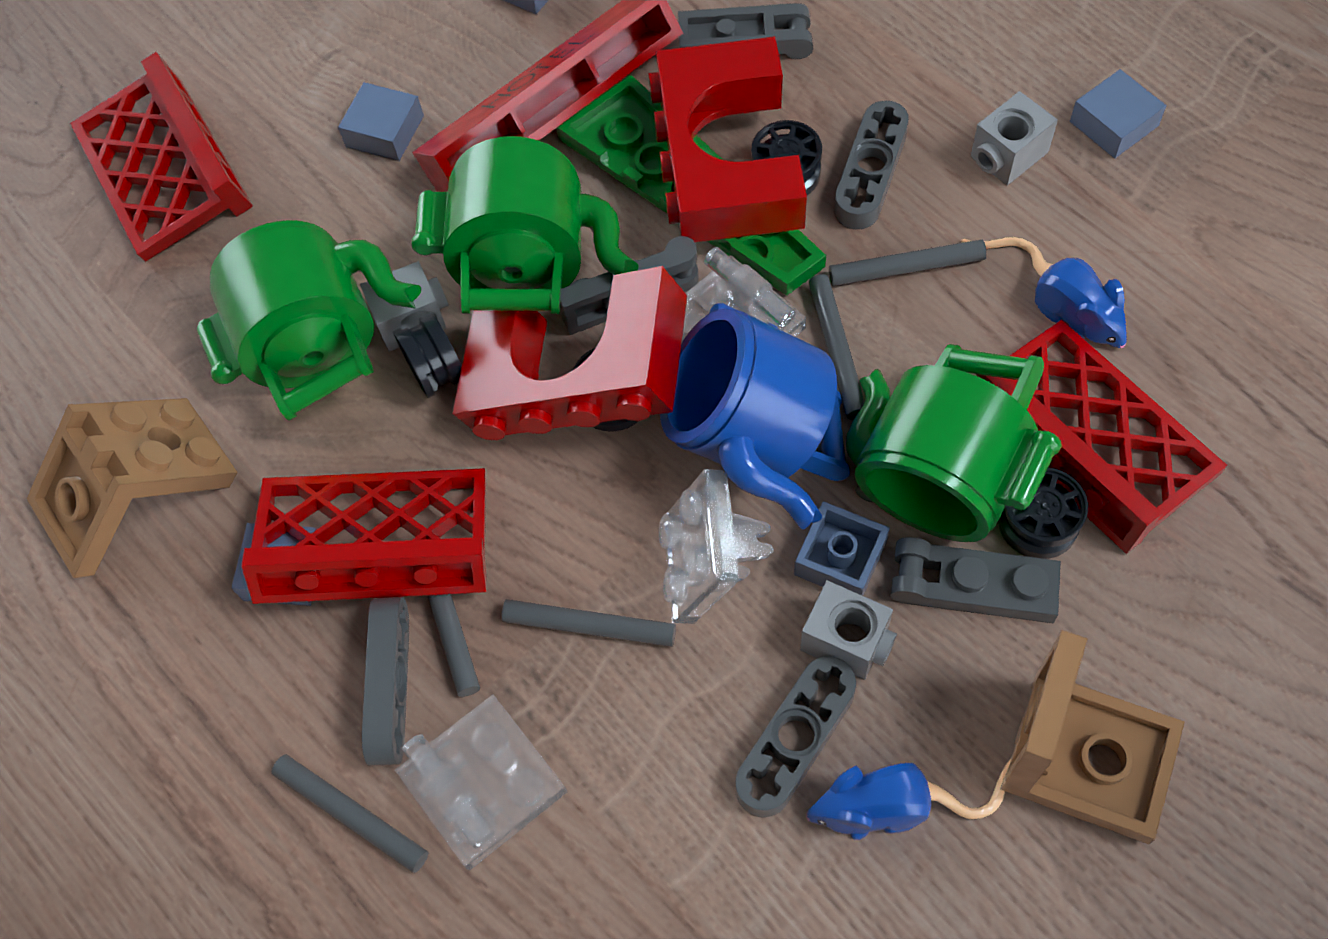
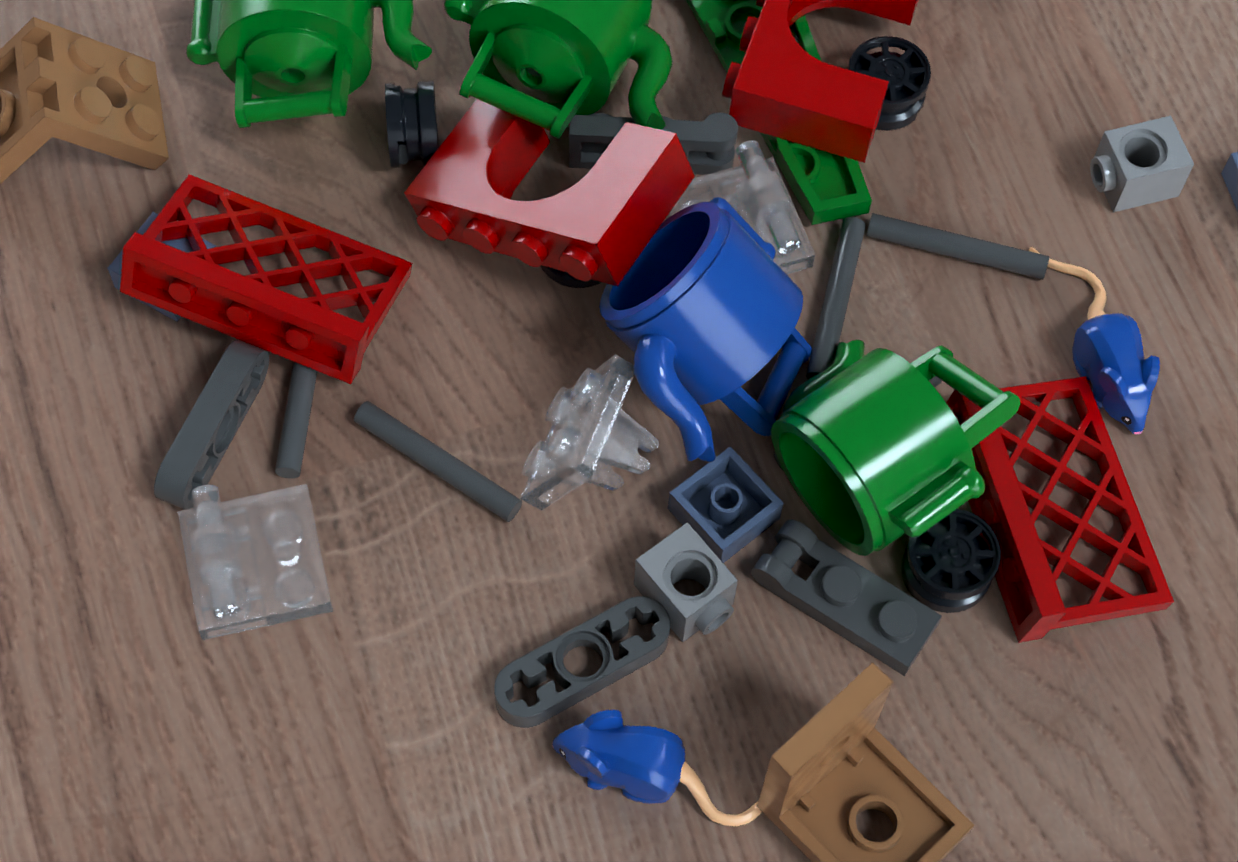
camera: 15 degrees right, 0 degrees up
dark grey bar [271,754,429,873] -> none
light grey brick [360,261,449,352] -> none
dark grey beam [834,101,909,230] -> none

